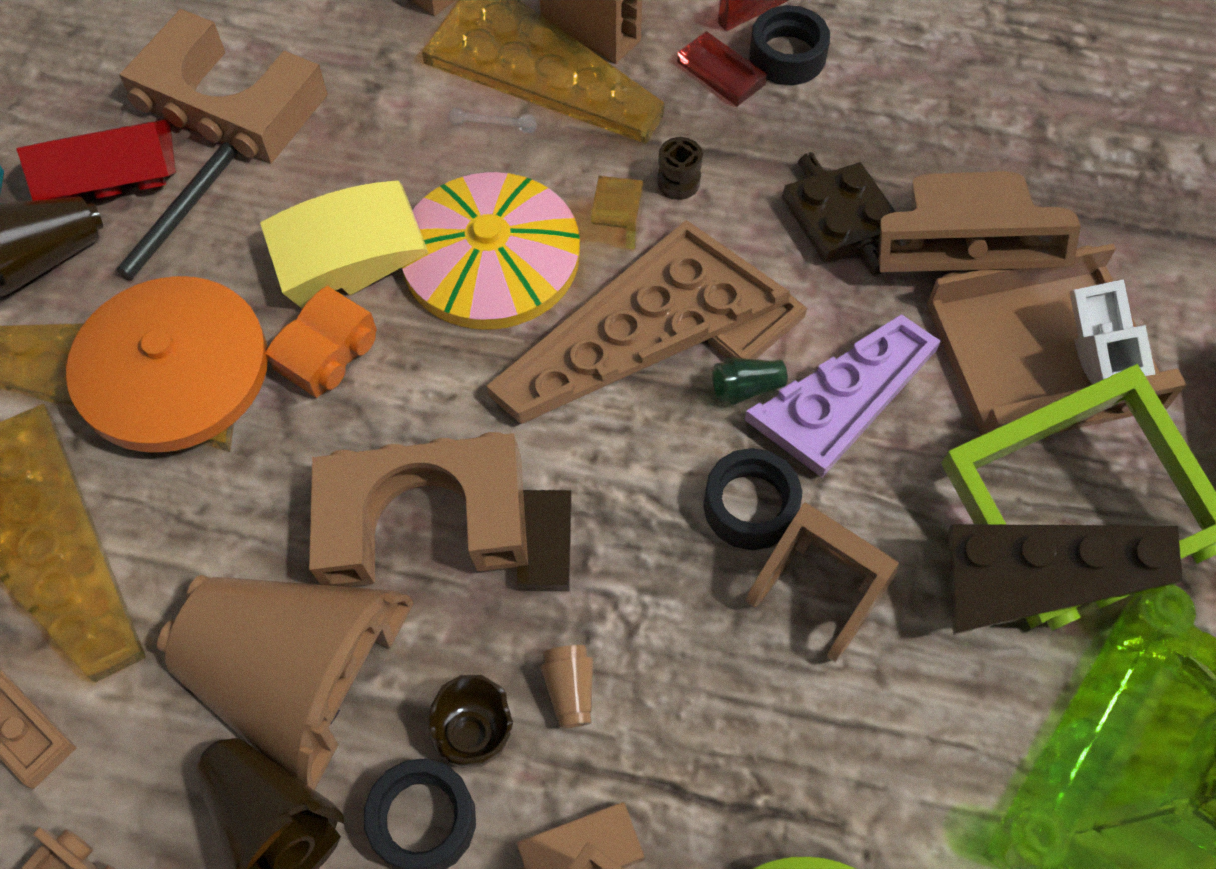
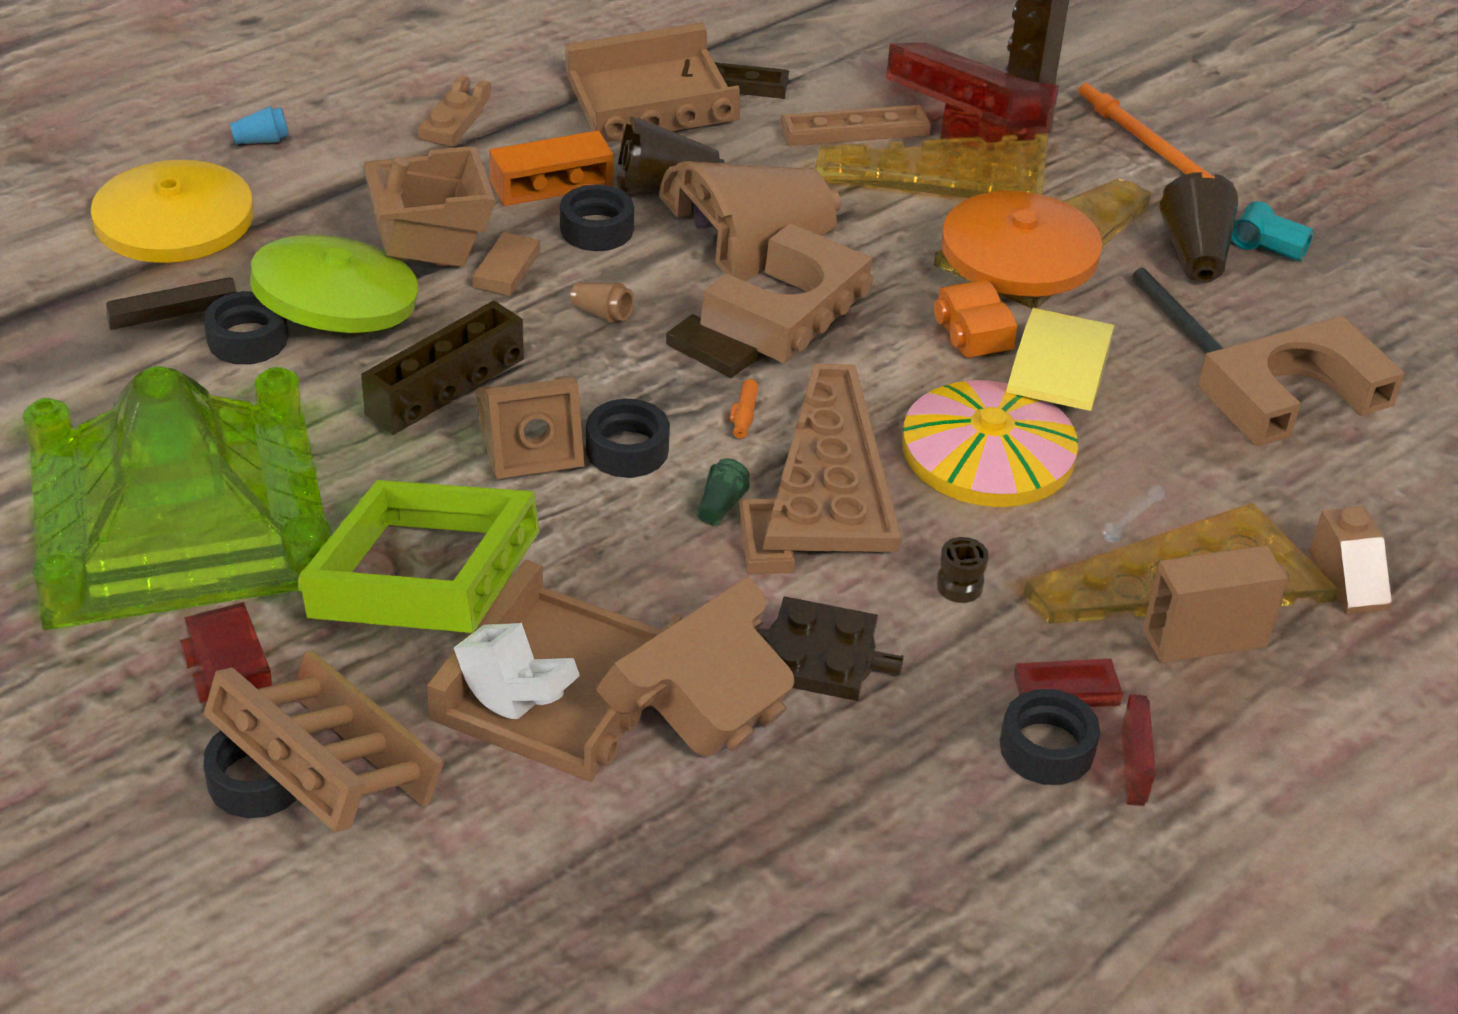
camera: 125 degrees right, 20 degrees down
red slope [16,119,176,200] -> none
dark brown hair [428,675,513,768] -> none
clear yellow panel [591,176,643,250] -> none
lavender wing [745,314,940,478] -> none
dark brown wing [949,524,1183,635] -> none
none -> dark brown brick [361,300,524,435]
none -> orange piece [730,379,759,439]

